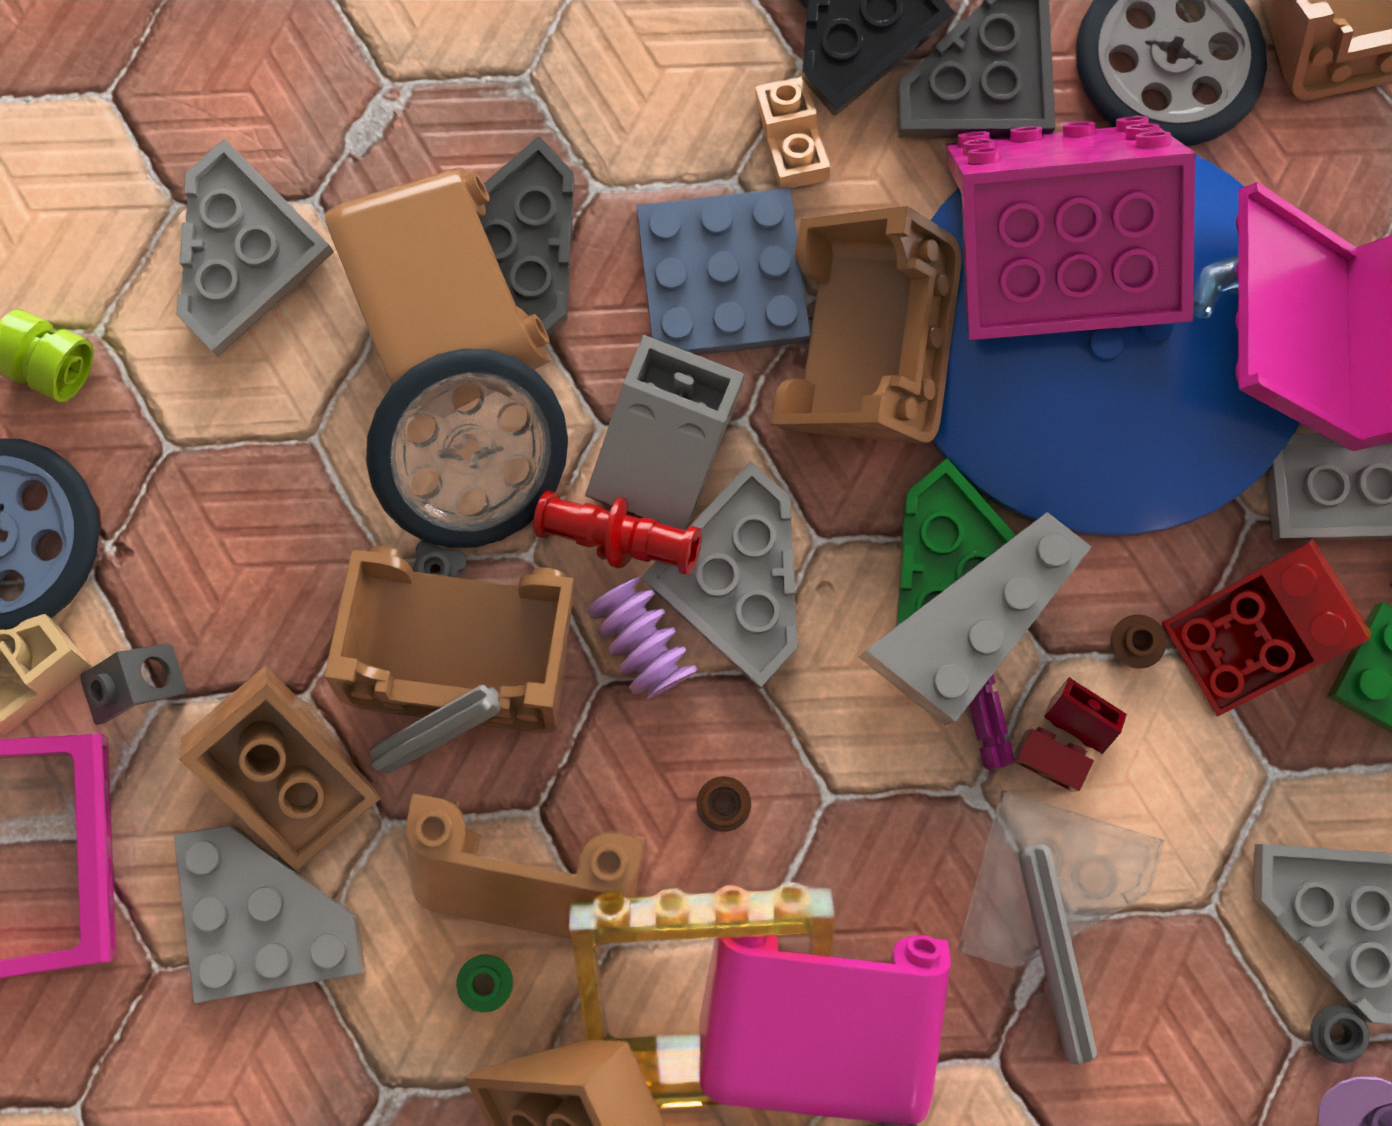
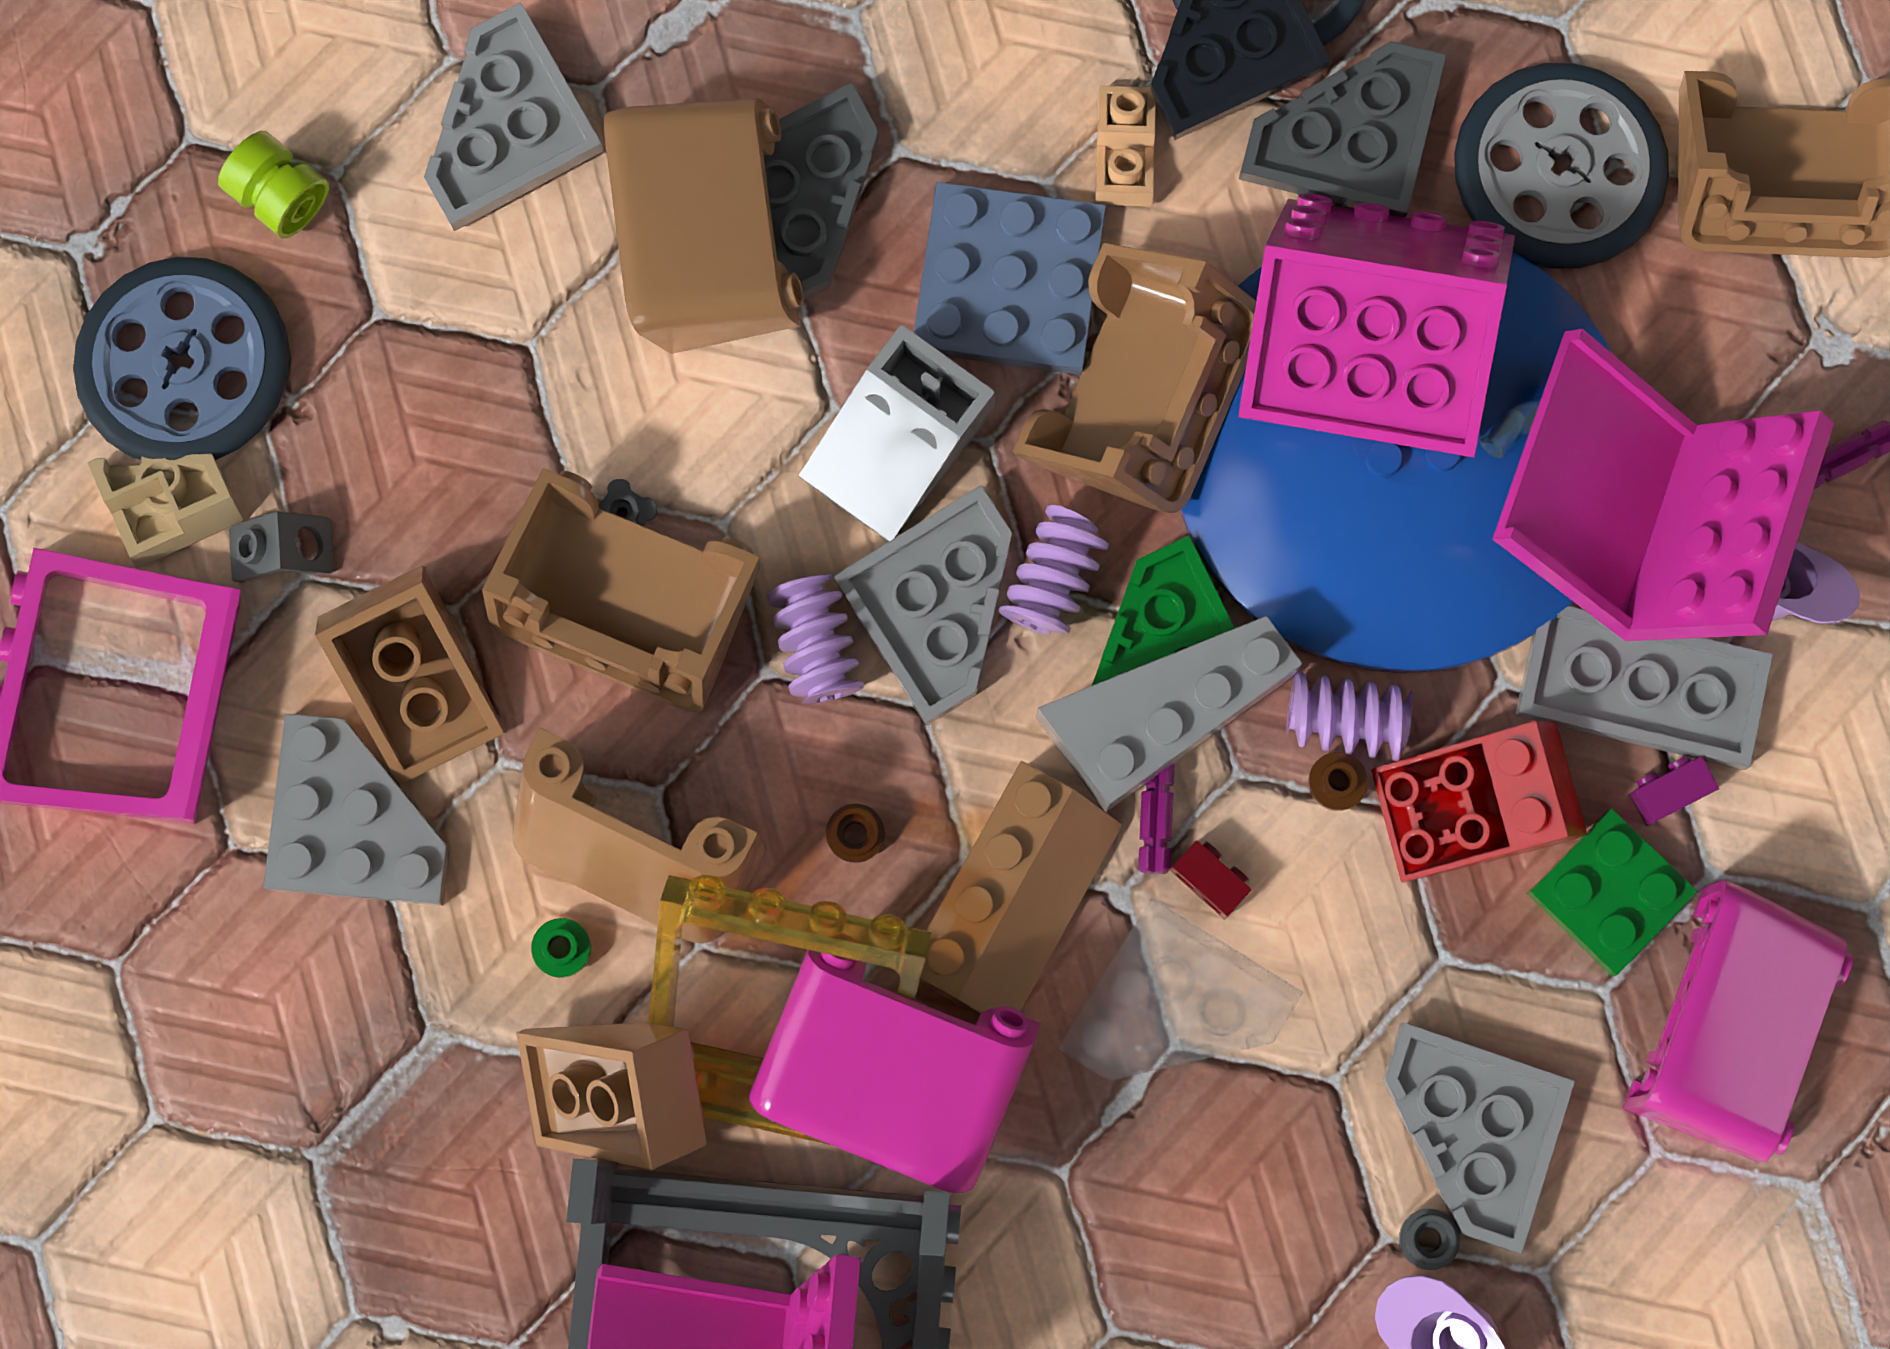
camera: 20 degrees right, 0 degrees up
wedge [366,348,568,548] -> none
light grey axle [369,685,501,774] -> none
red piece [533,491,702,575] -> none
light grey axle [1018,844,1097,1064] -> none
dark red piece [1044,677,1127,754] -> none
none -> medium nougat slope [905,761,1123,1015]
none -> lavender piece [999,505,1109,635]
none -> lavender piece [1286,672,1413,761]

